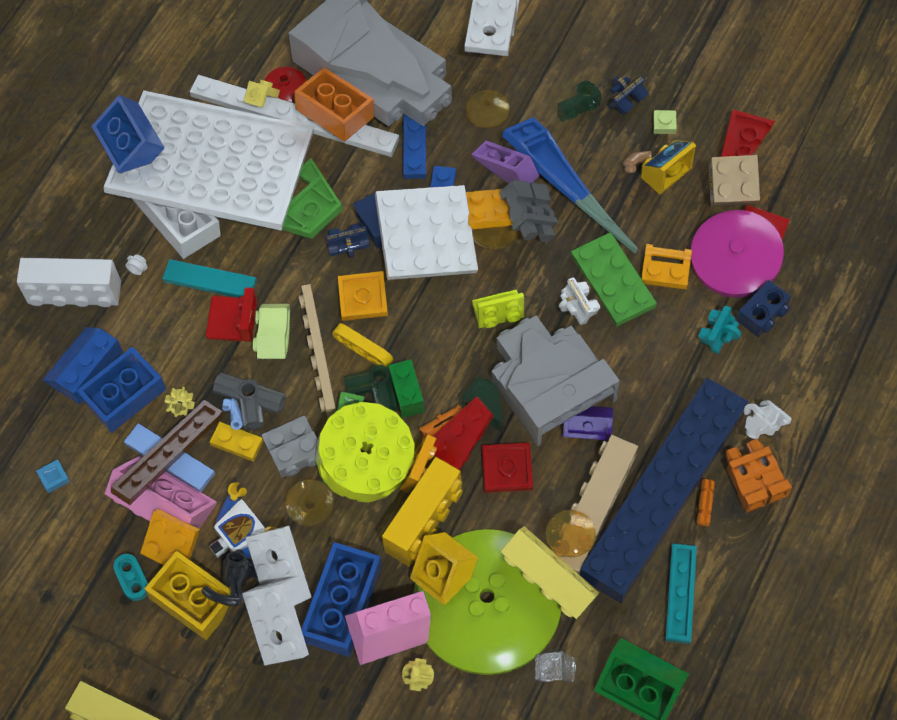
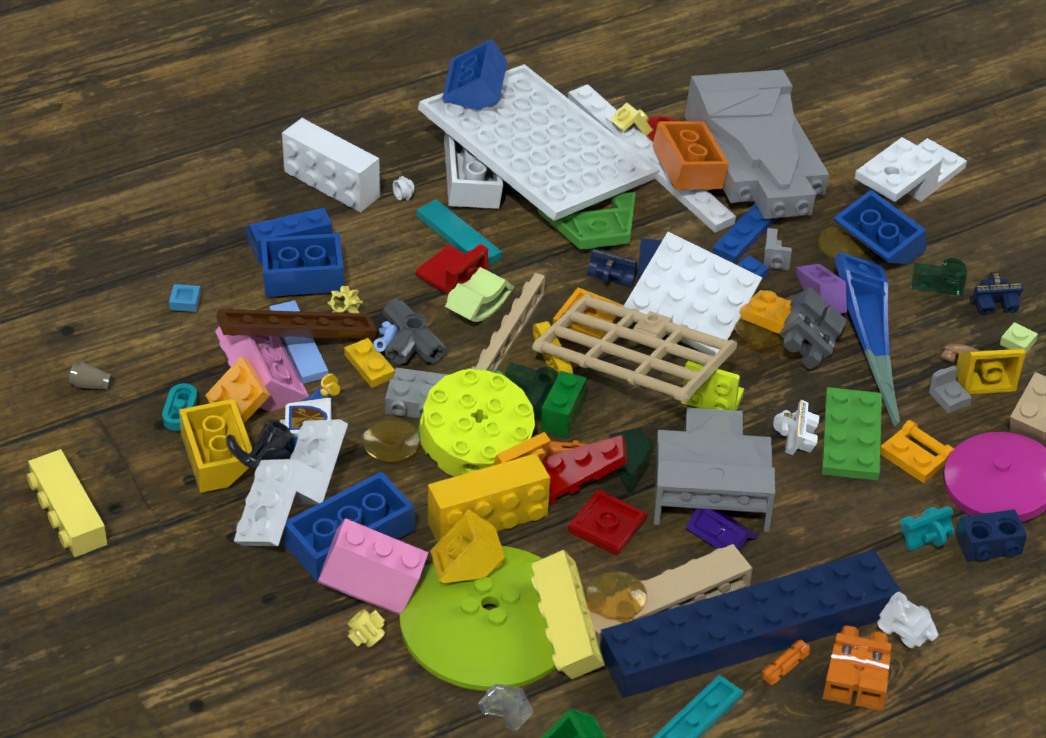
camera: 30 degrees right, 20 degrees down
none -> dark tan cone [69,361,112,390]
none -> tan door [532,293,737,403]
none -> light grey bracket [764,228,792,270]
none -> blue slope [834,190,926,264]
none -> light grey bracket [929,365,972,413]

